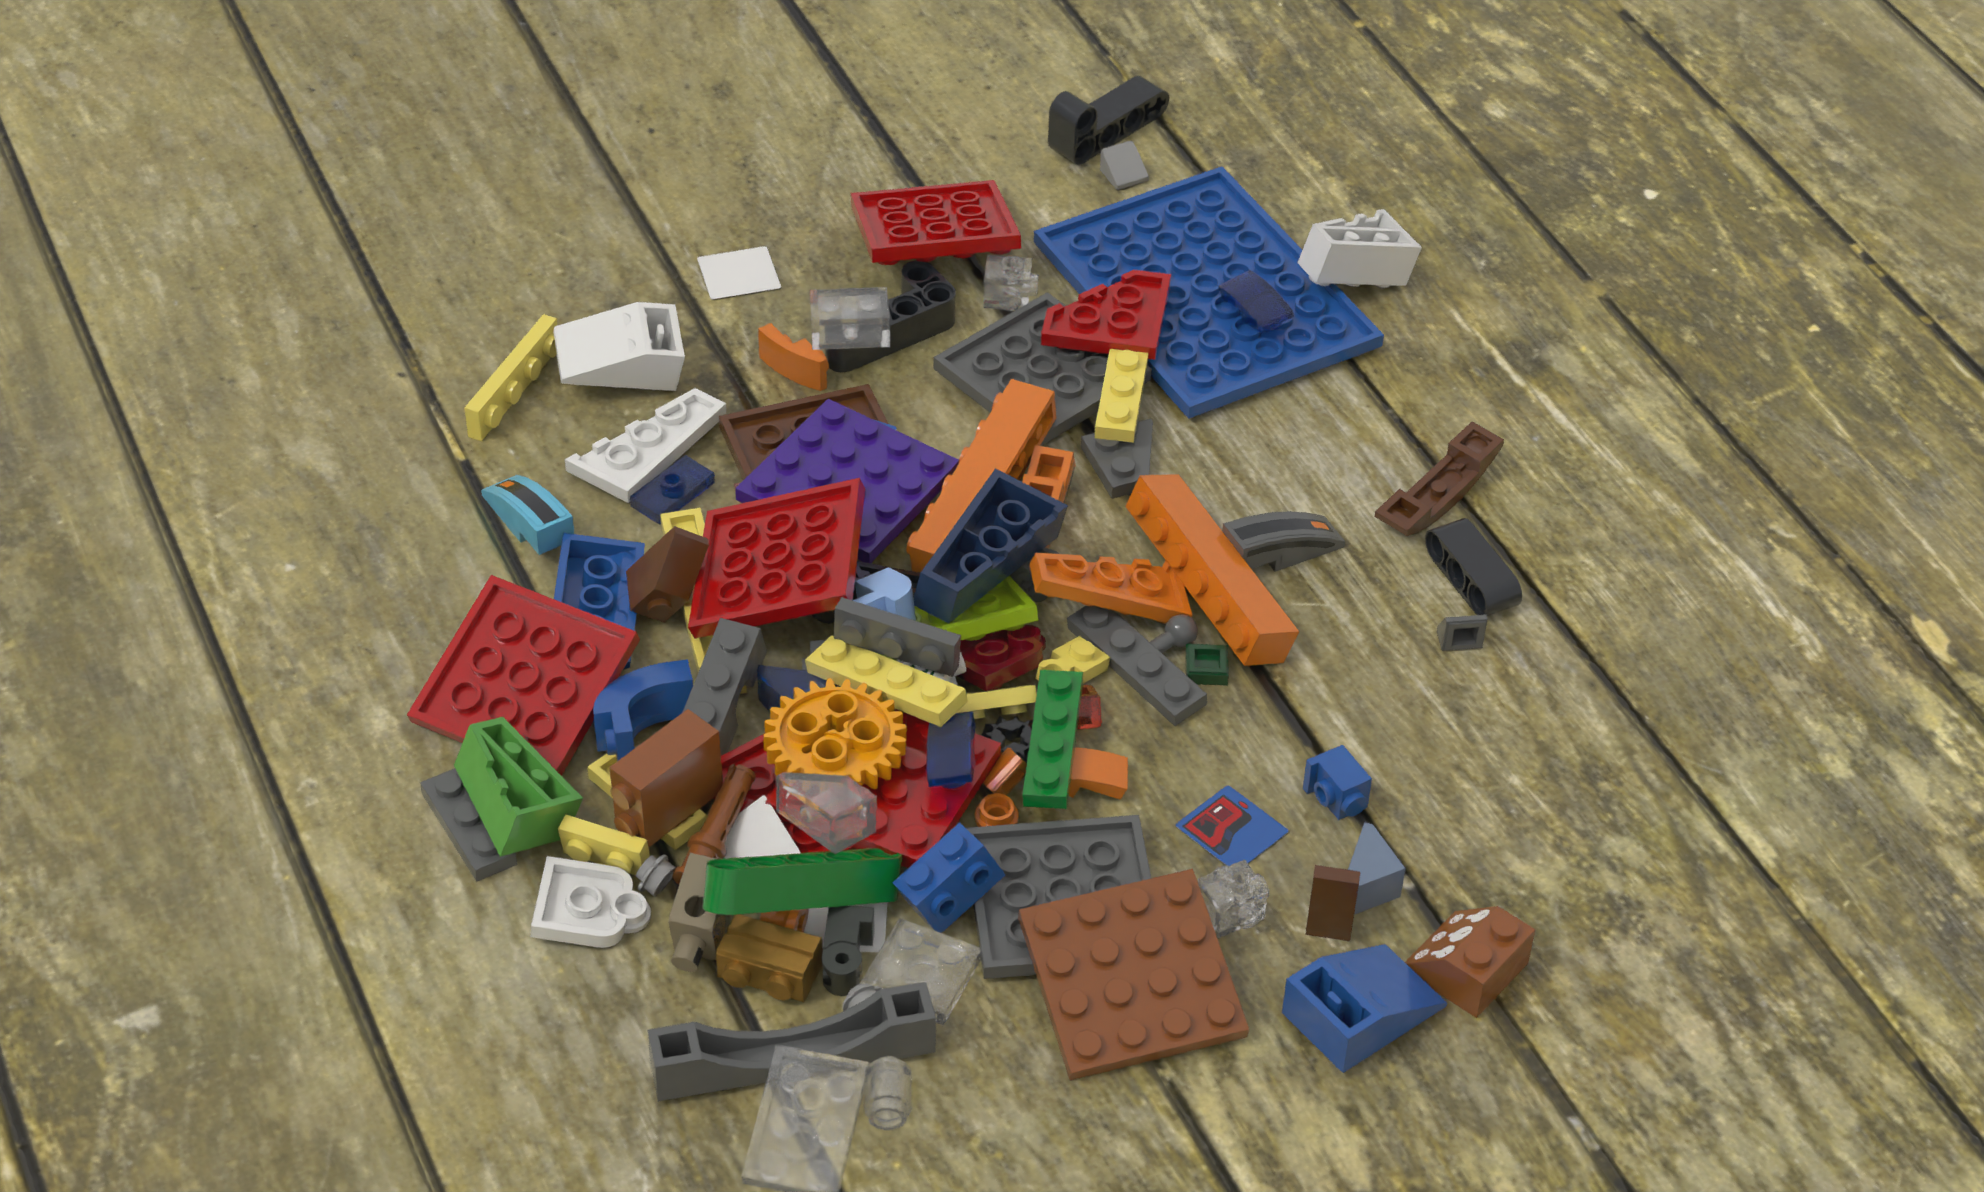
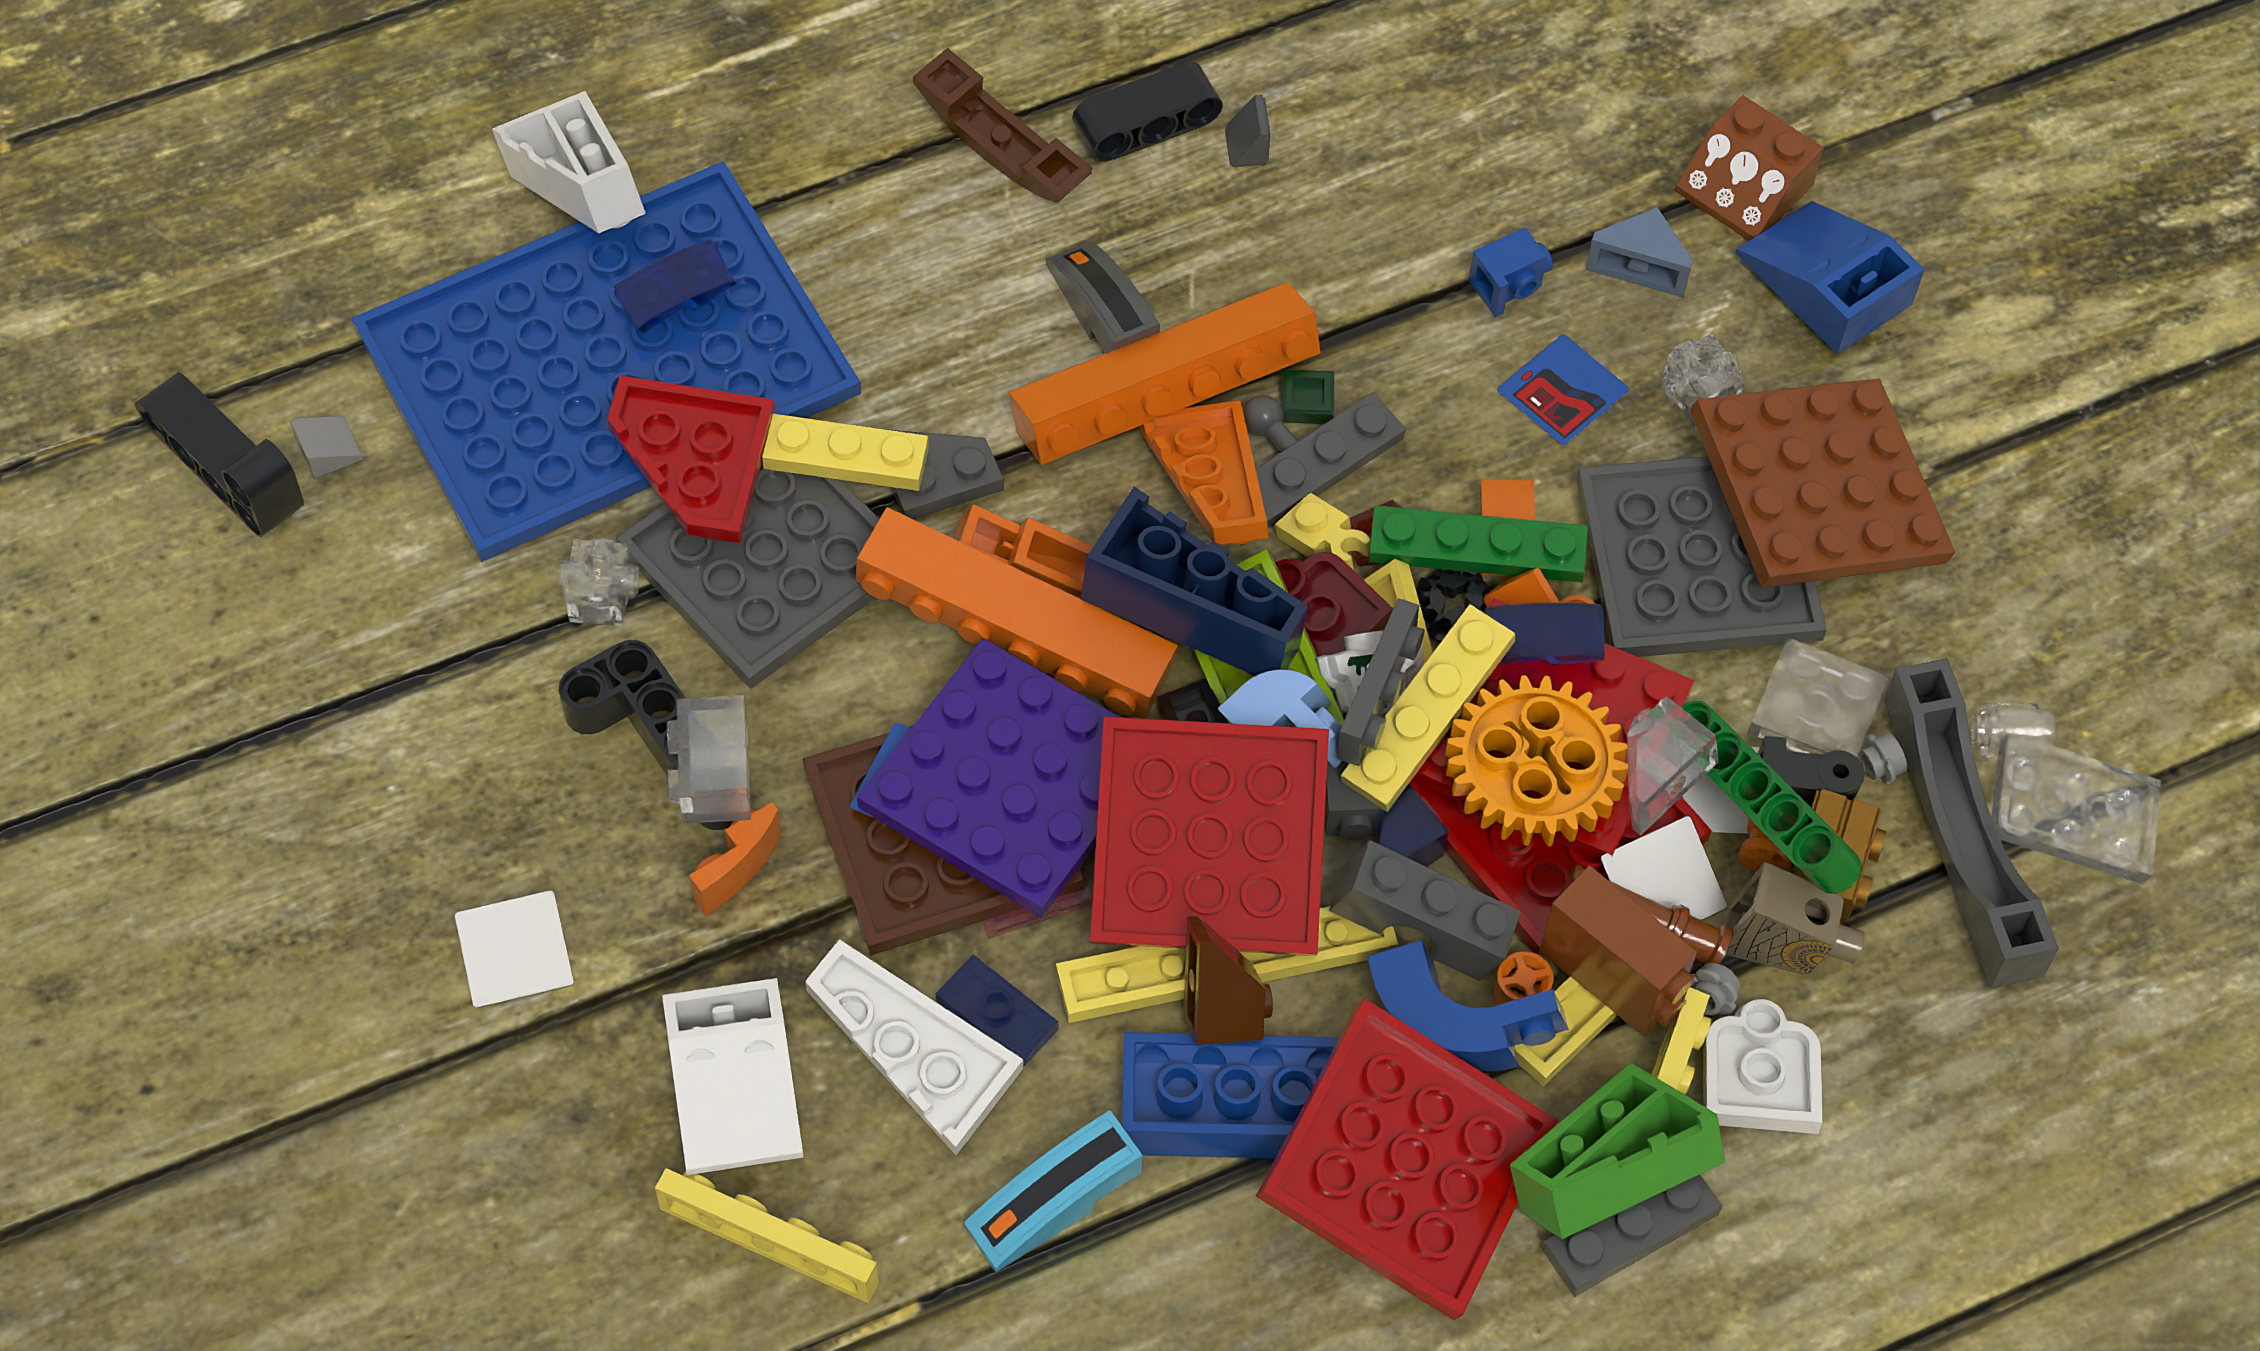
camera: 90 degrees left, 15 degrees up
red plate [851,180,1021,265] -> none
blue brick [893,822,1005,935] -> none
reddish brown tile [1305,865,1360,941] -> none

